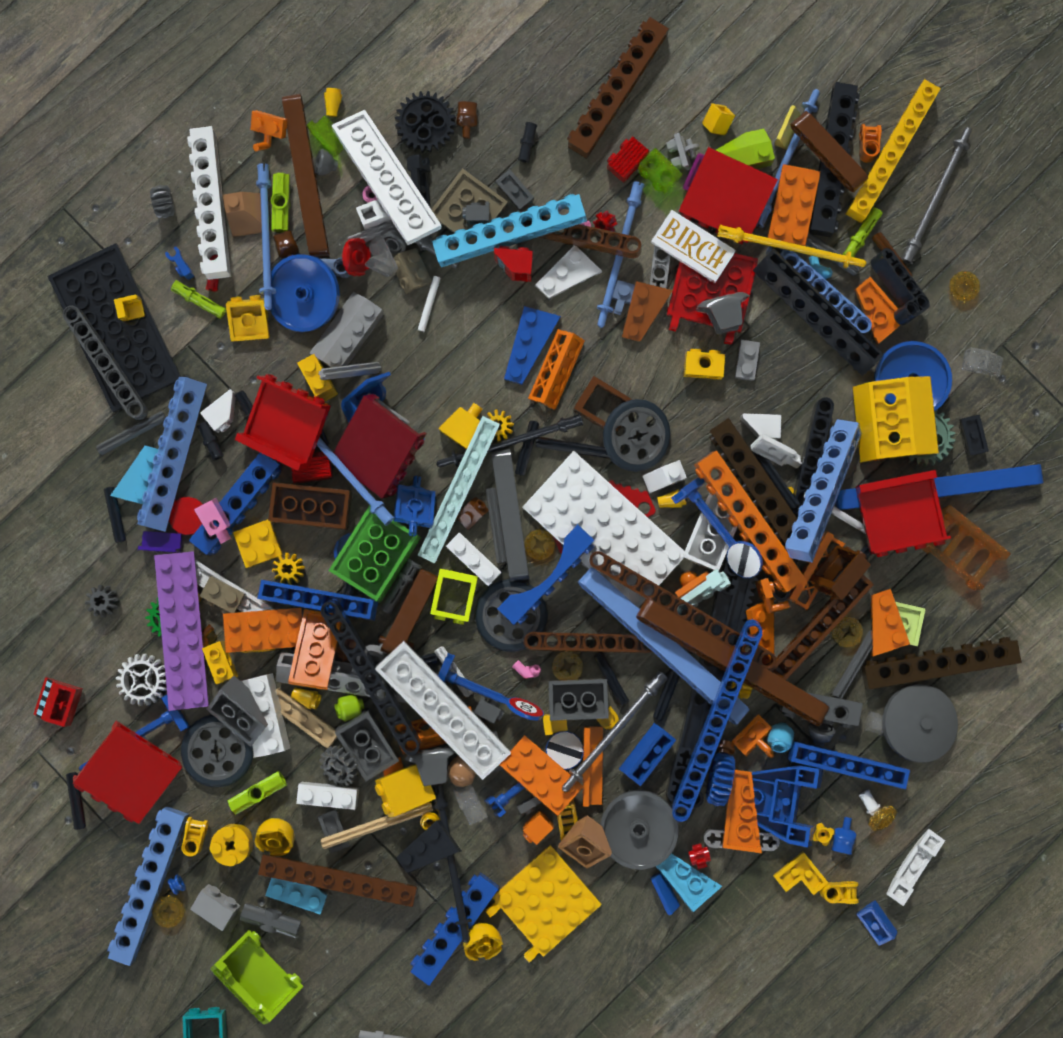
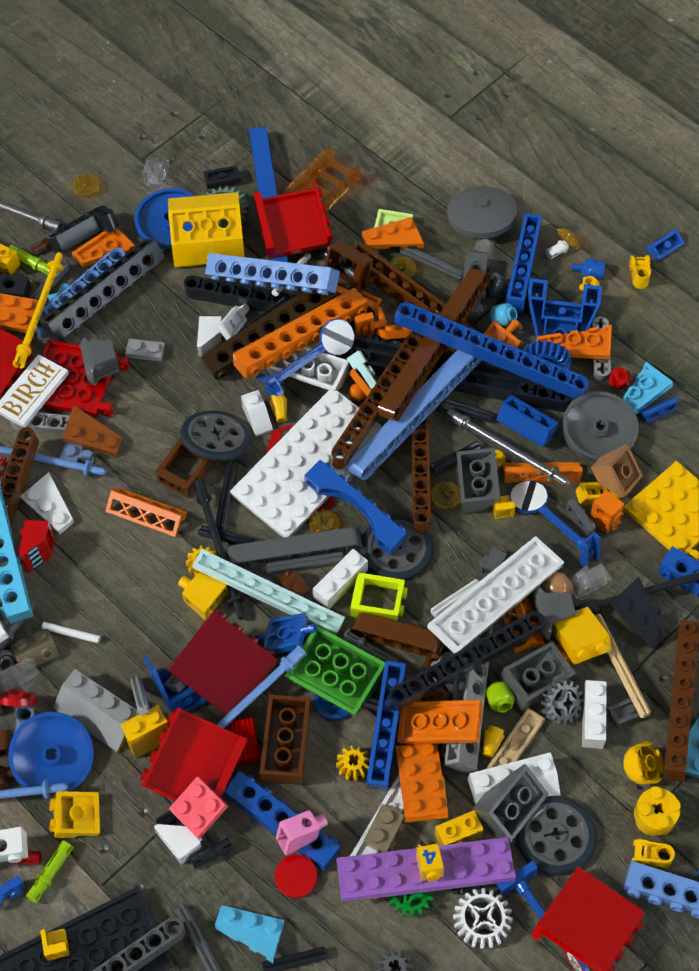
camera: 90 degrees left, 25 degrees down
medium blue brick [137,377,207,532] -> none
dark purple panel [138,531,183,553] -> none
lime piece [227,771,287,815] -> none
yellow plate [233,519,283,568] -> none
yellow plate [420,812,439,830] -> none
blue piece [438,653,544,721] -> none
orange plate [499,735,584,817] -> none
blue wing [504,306,561,385] -> none
bright pink arm [512,660,541,679] -> none
yellow brick [683,349,725,380] -> none
yellow plate [773,851,828,895] -> none
dark brown brick [861,637,1022,689] -> none
white slope [887,829,945,906] -> none
none -> coral plate [169,776,228,839]
none -> yellow brick [416,843,444,882]

